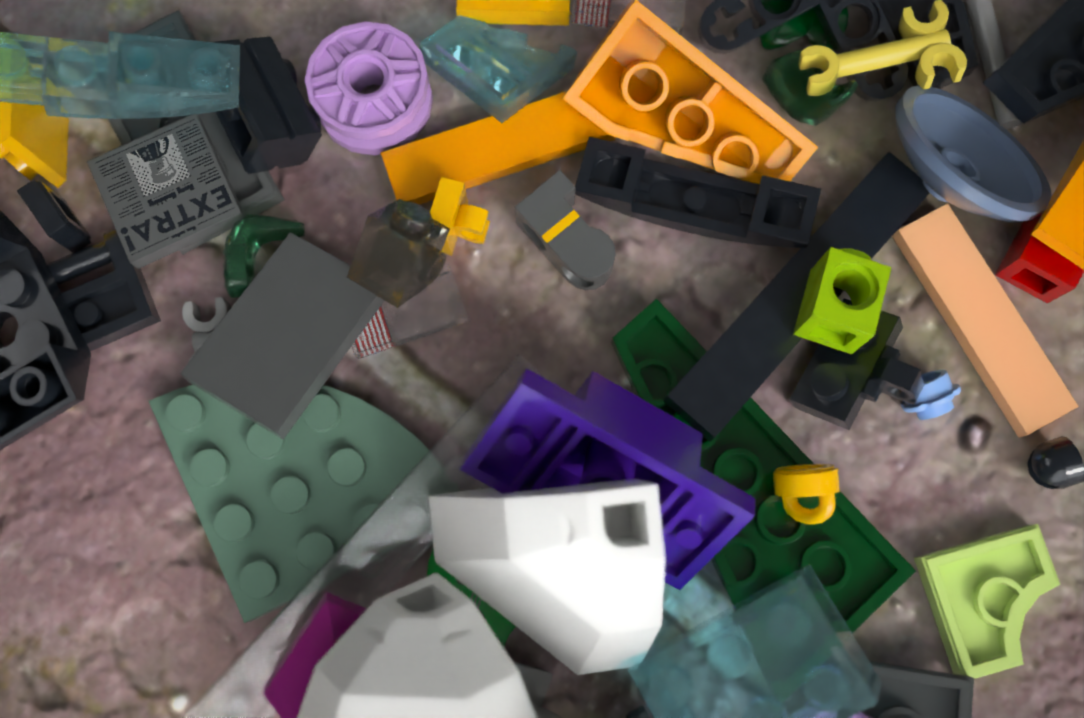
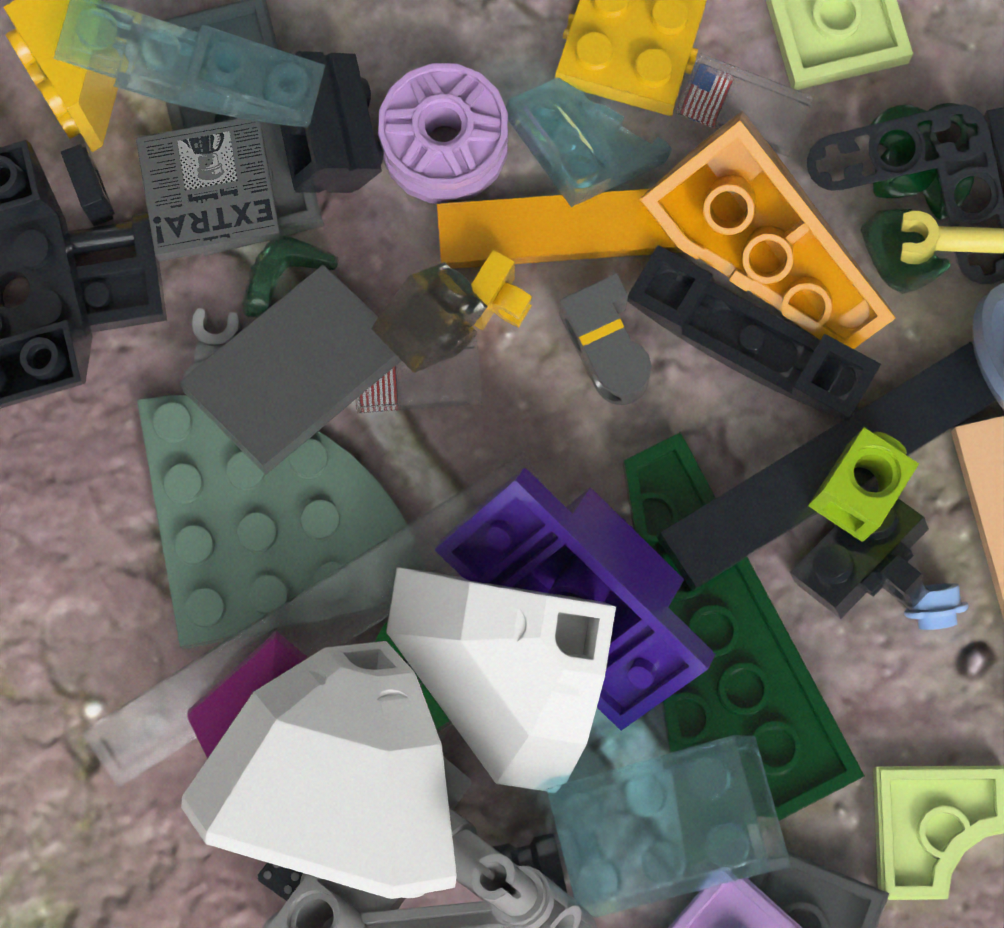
camera: 15 degrees right, 0 degrees up
yellow tile [773,464,840,525] -> none

